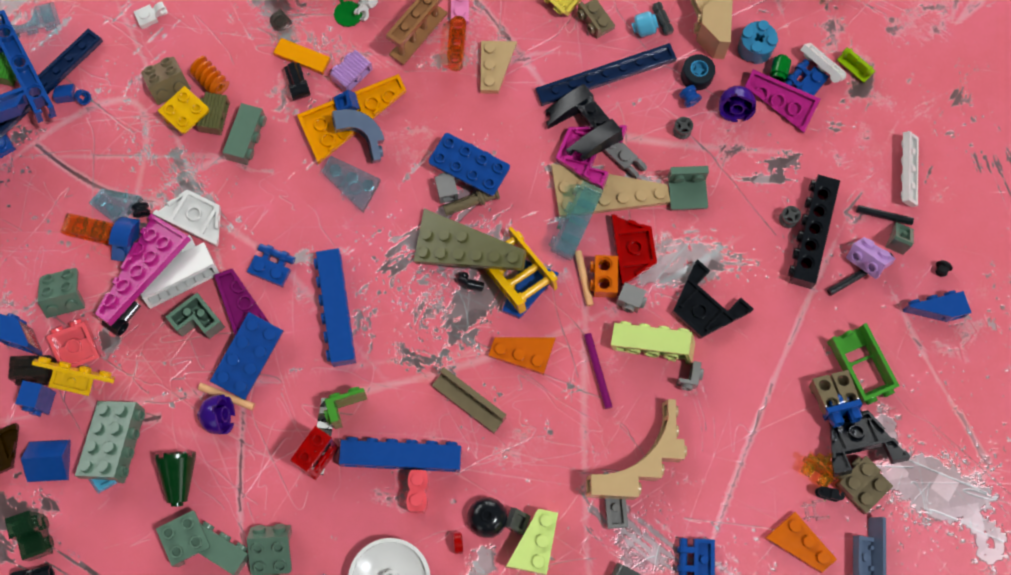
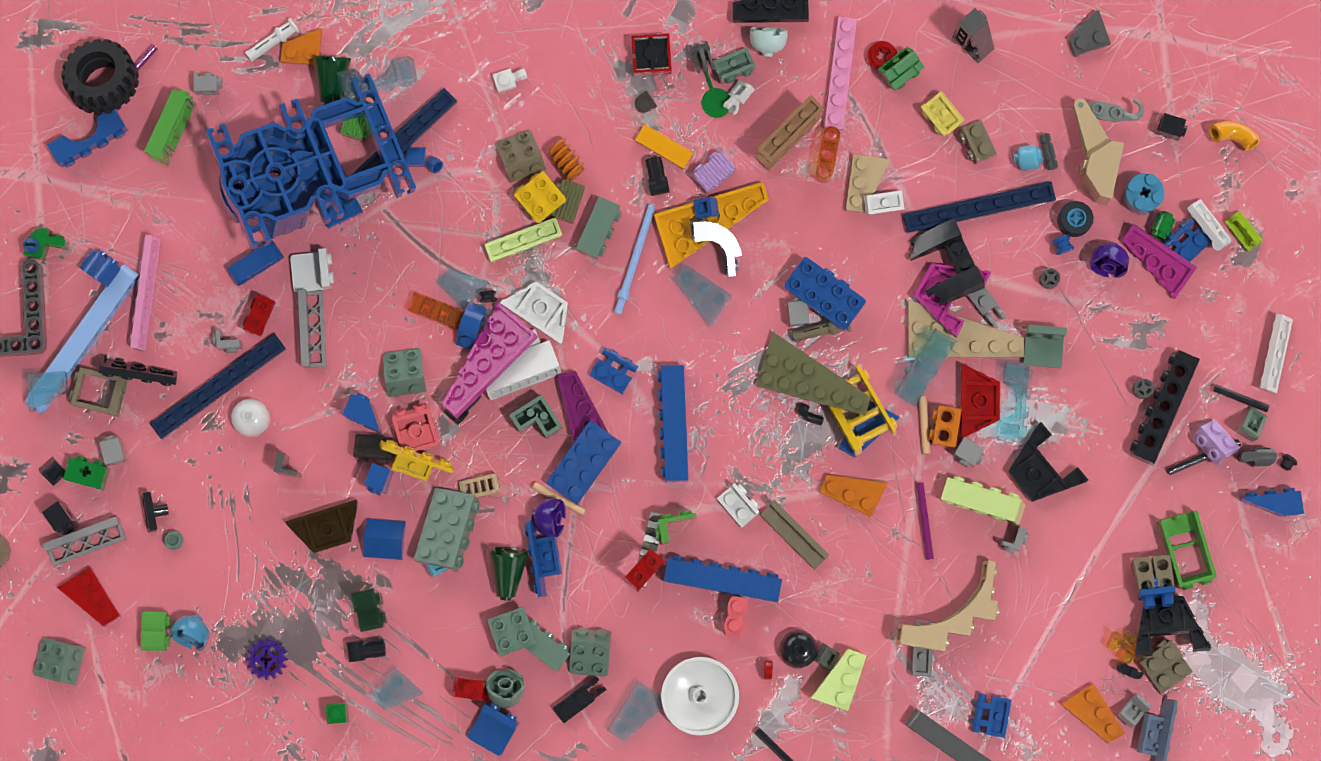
camera: 10 degrees right, 10 degrees up
none -> tan slope [459,473,500,498]
none -> yellowish green plate [484,217,563,263]
none -> blue bracket [525,520,562,597]
none -> light blue bar [614,205,656,315]
none -> white bracket [717,483,760,528]
none -> white plate [864,190,904,215]
none -> clear light blue arch [997,362,1033,442]
none -> light grey bracket [1117,694,1151,729]
none -> dark grey arm [1237,447,1277,467]

